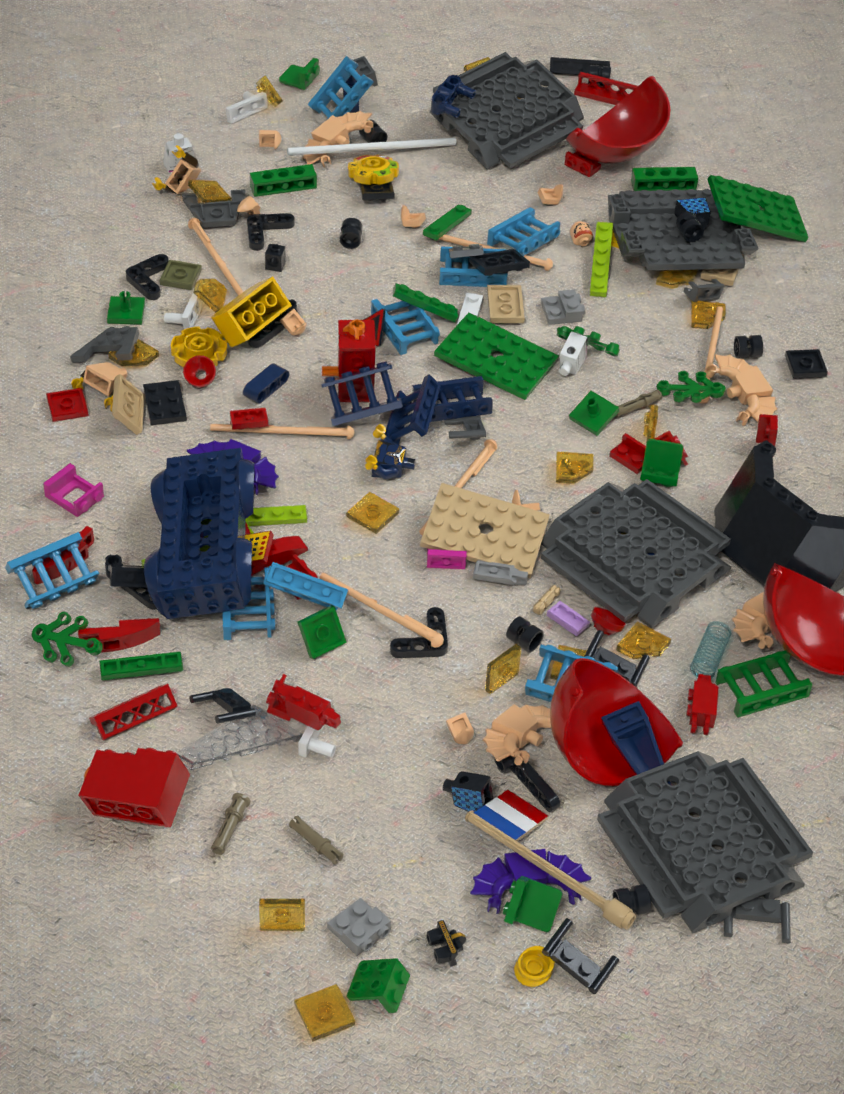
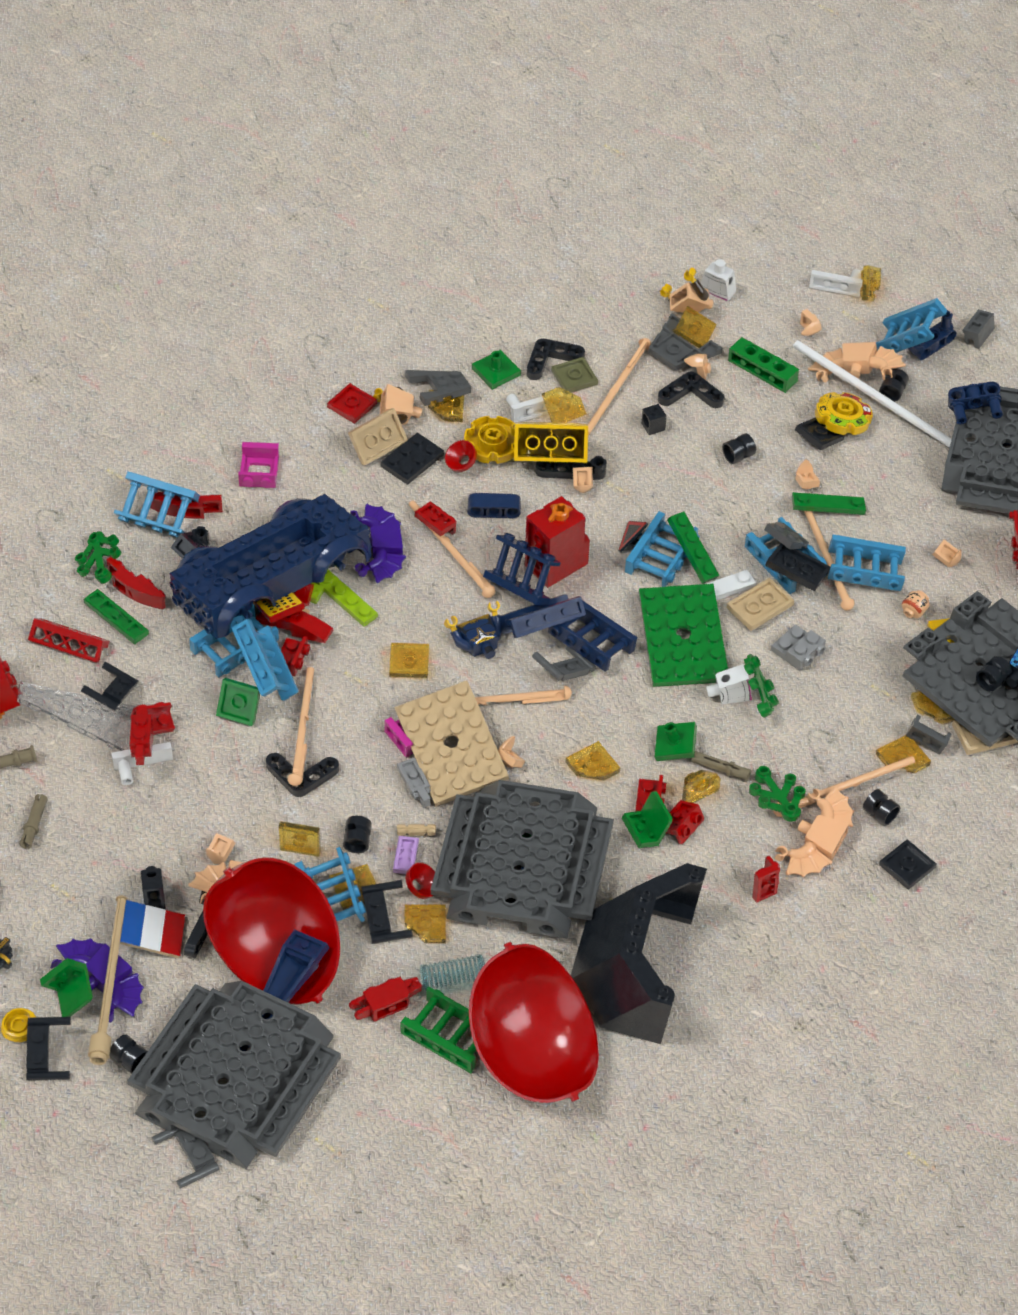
camera: 55 degrees right, 5 degrees up
green bracket [279,58,320,90] -> none
lime plate [590,222,613,297] -> none

